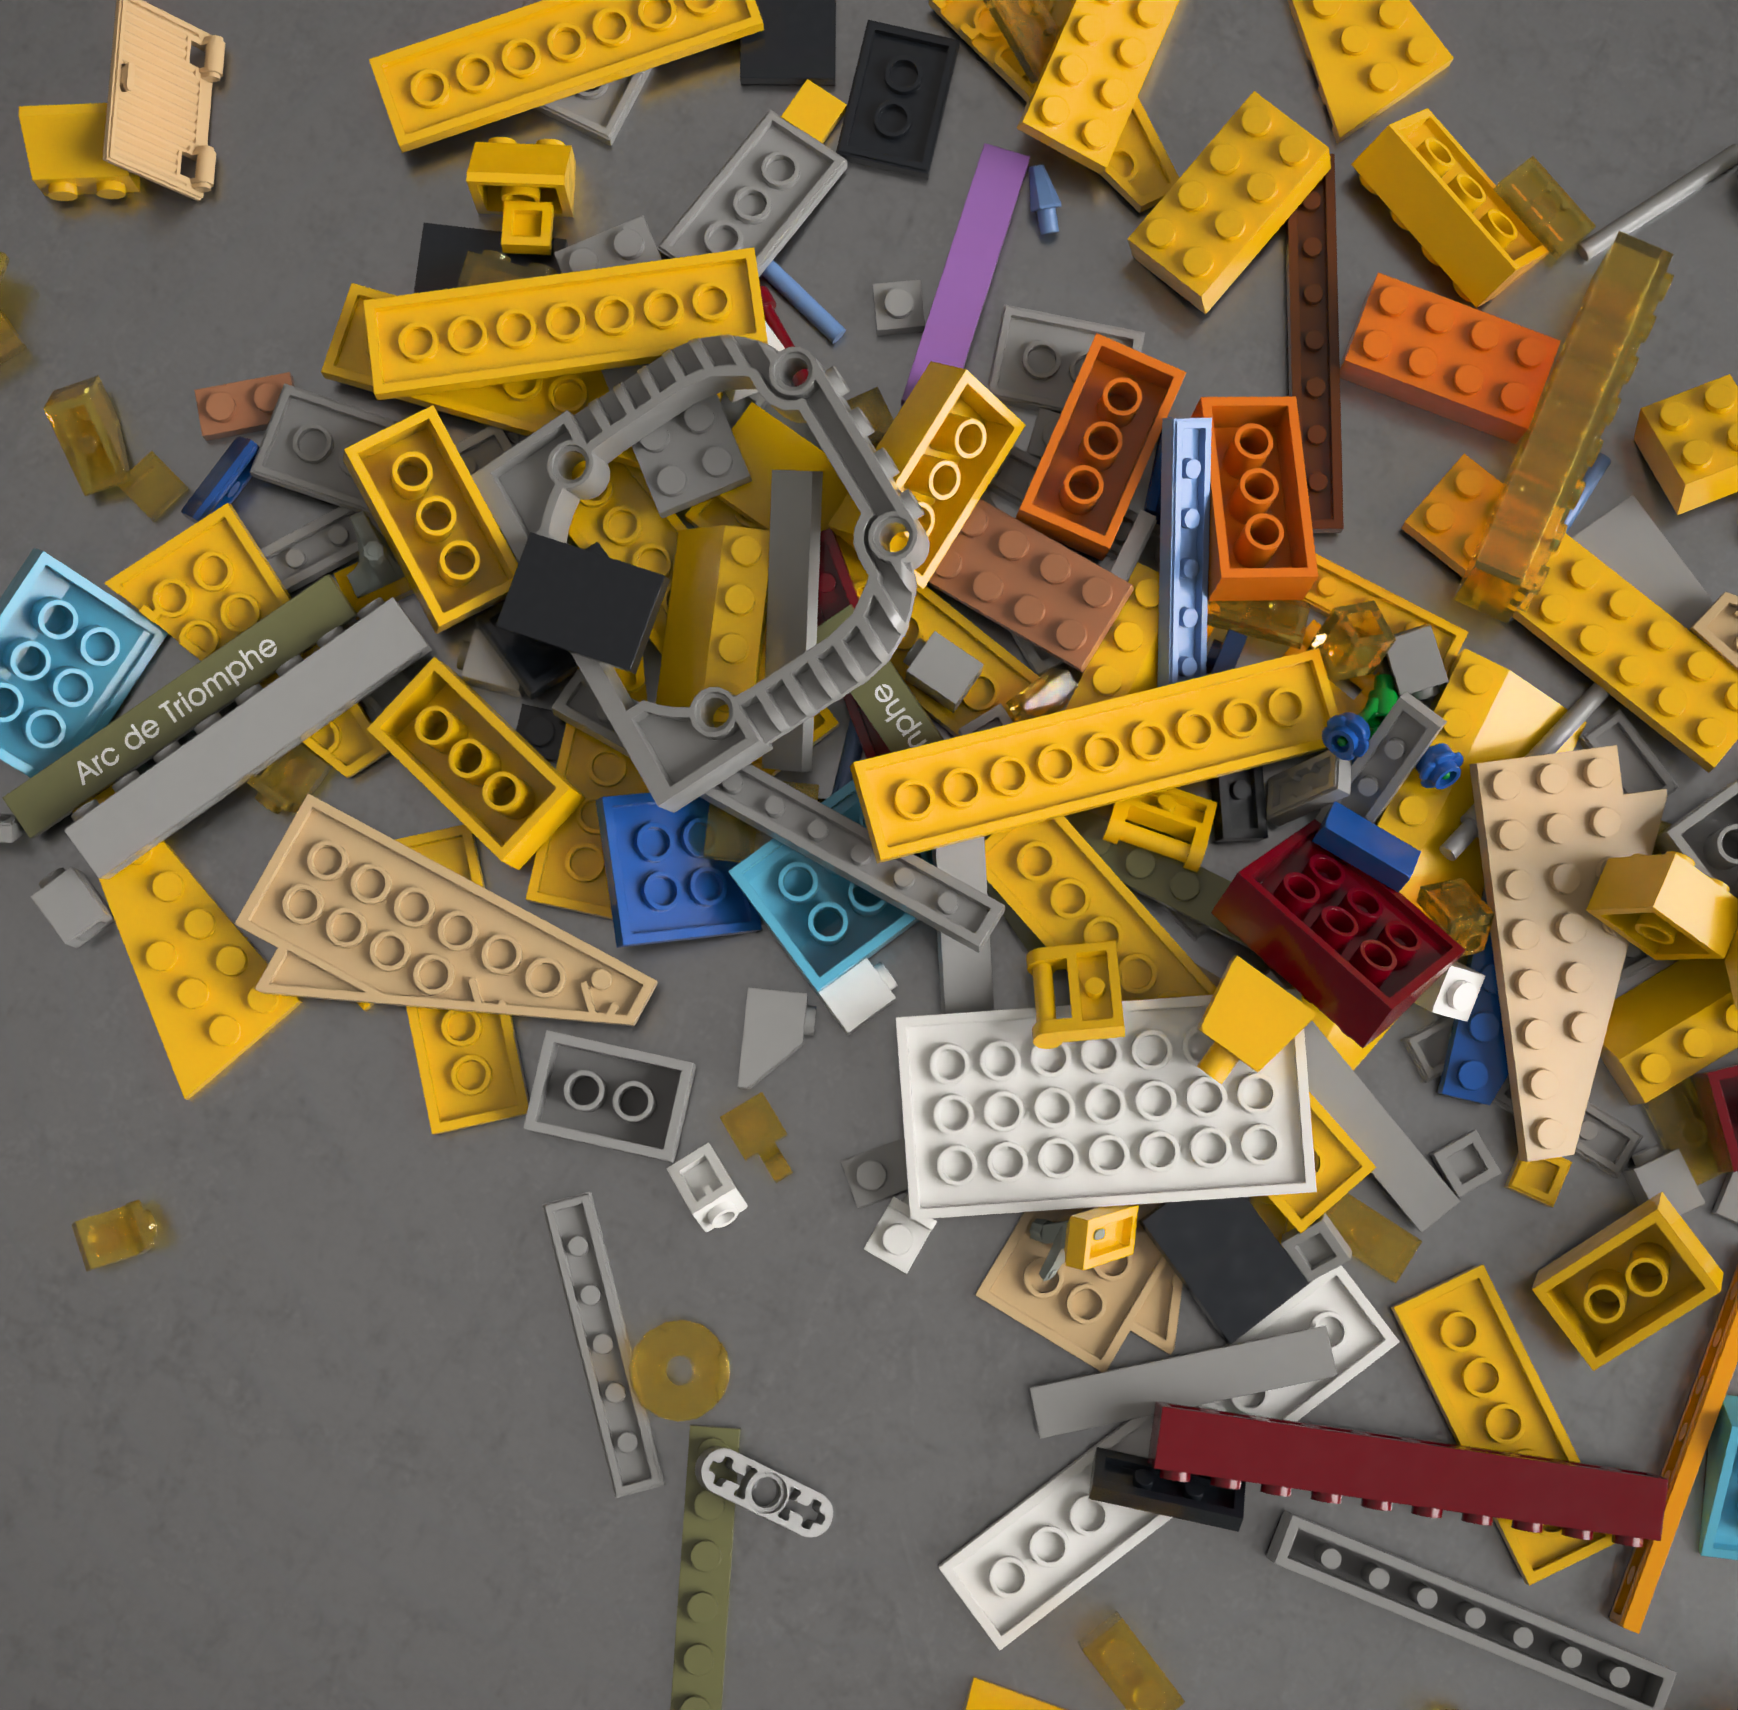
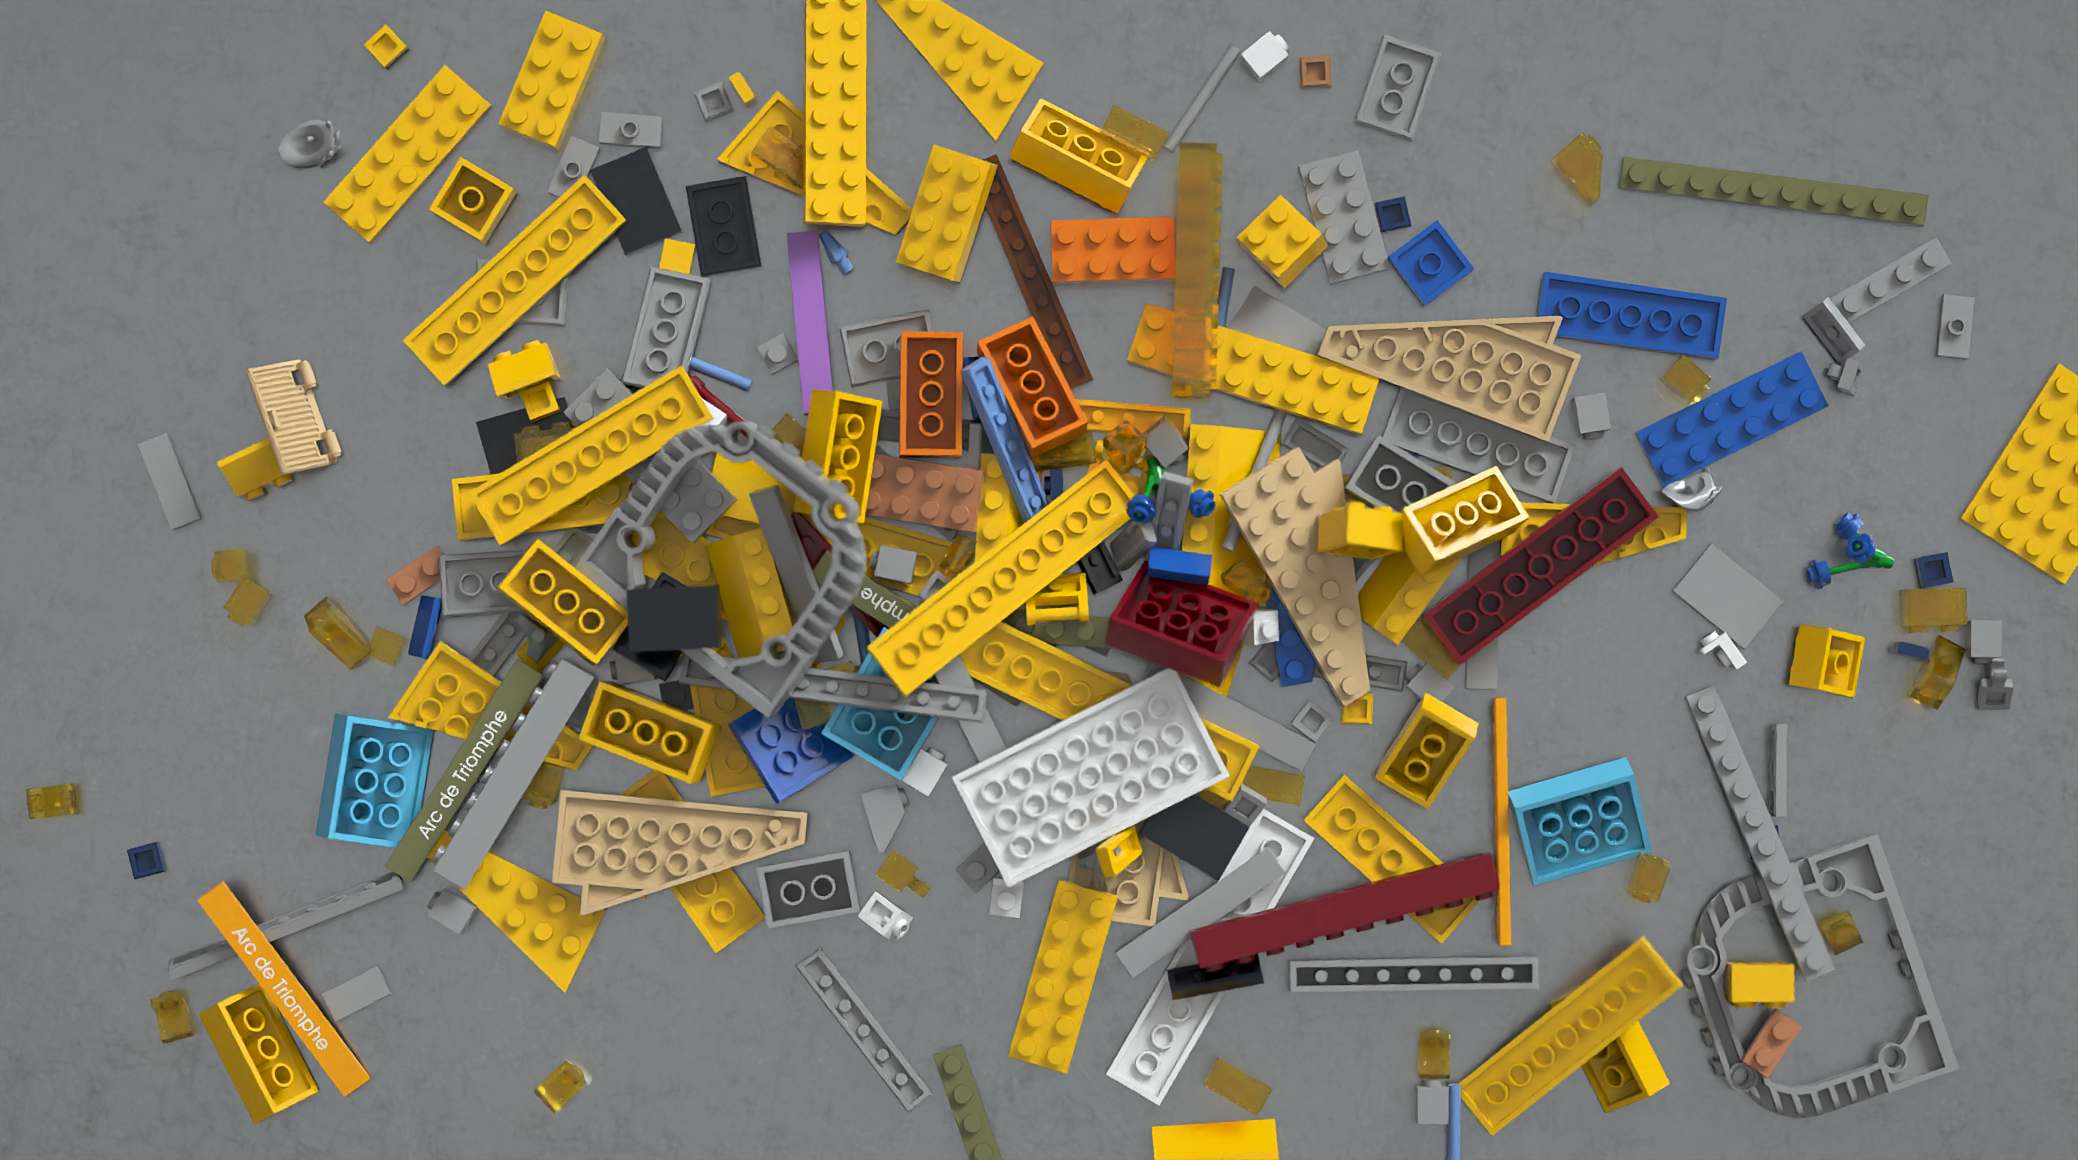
camera: 20 degrees left, 5 degrees up
clear yellow tile [628,1320,730,1422] -> none
light grey beam [695,1446,833,1538] -> none
yellow plate [1026,941,1125,1049] -> none
yellow torso [1197,955,1317,1084] -> none
none -> yellow plate [1008,879,1118,1074]

